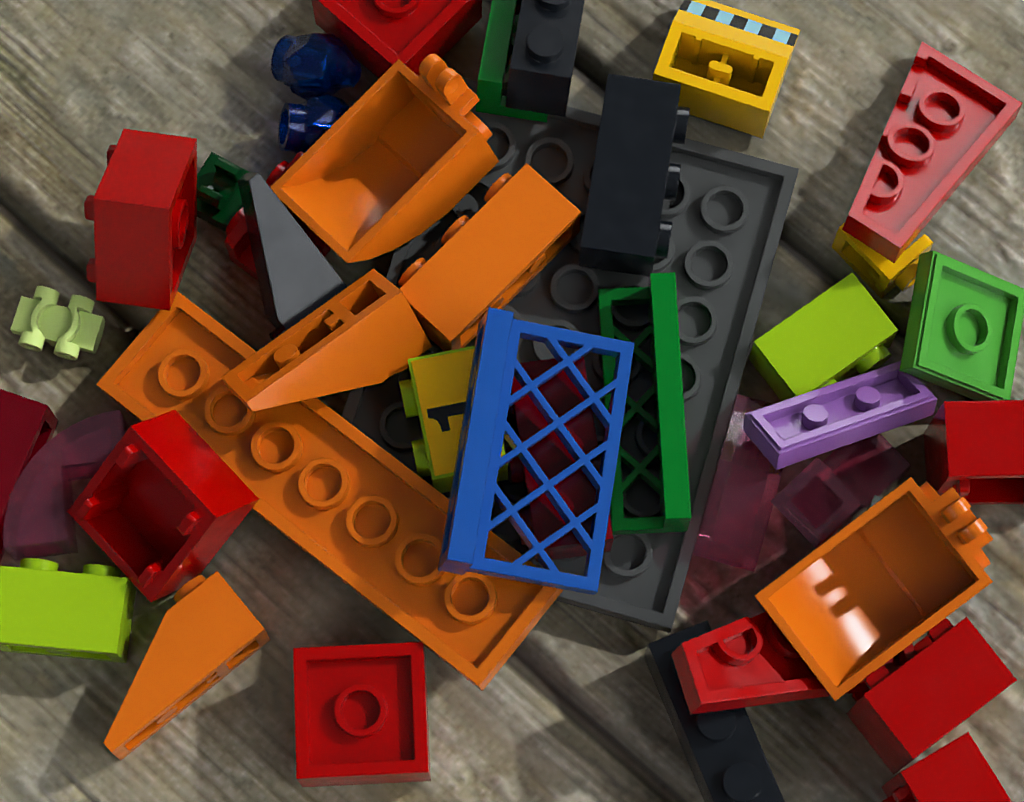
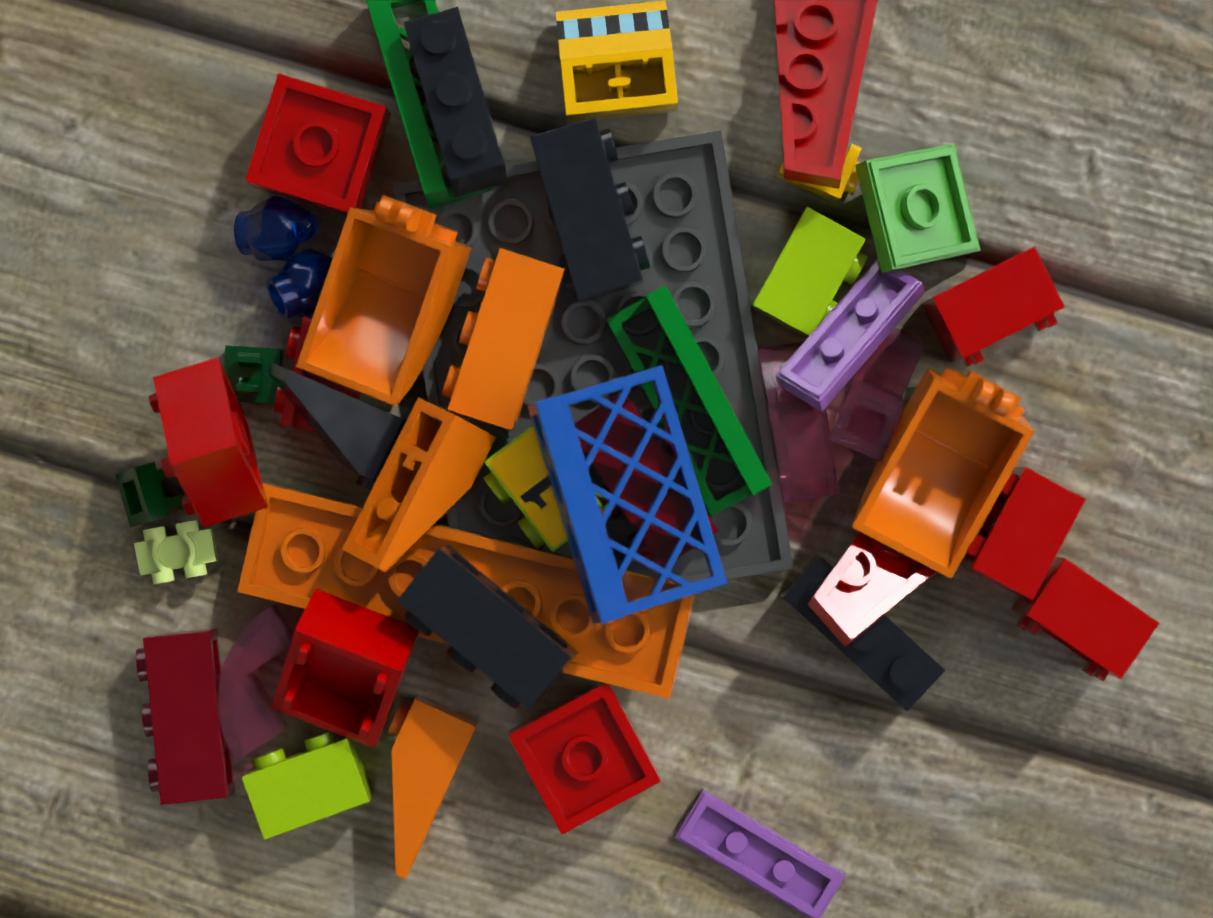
camera: 25 degrees left, 15 degrees up
none -> dark green tile [115,462,185,528]
none -> black brick [397,545,579,710]

